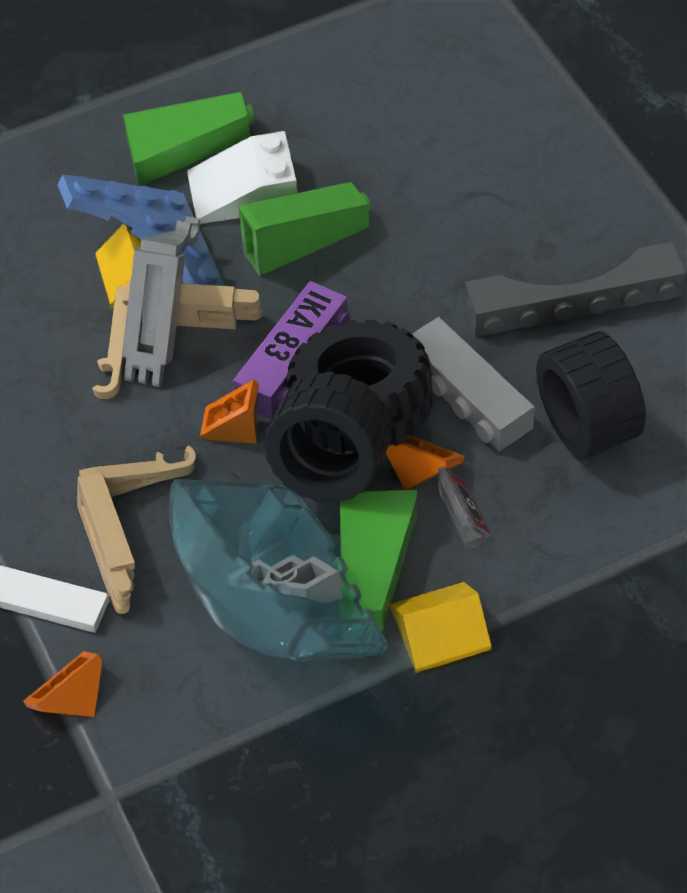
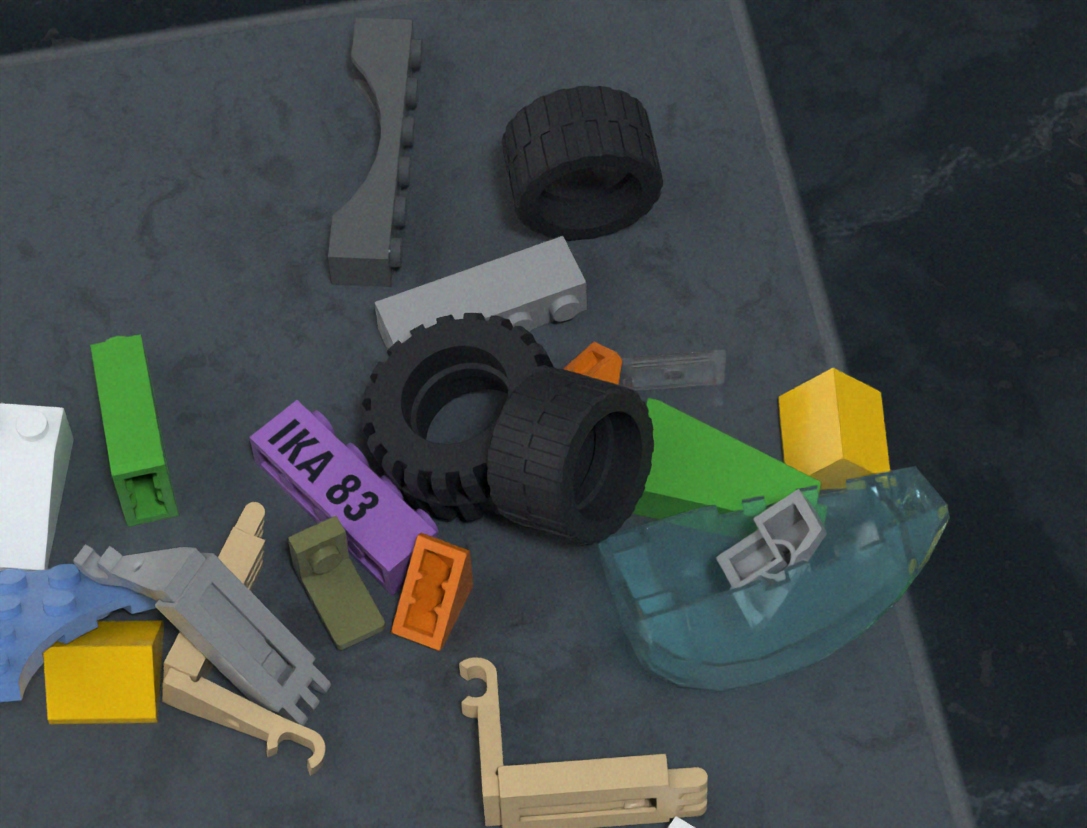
camera: 75 degrees left, 5 degrees up
none -> olive bracket [288,515,385,650]

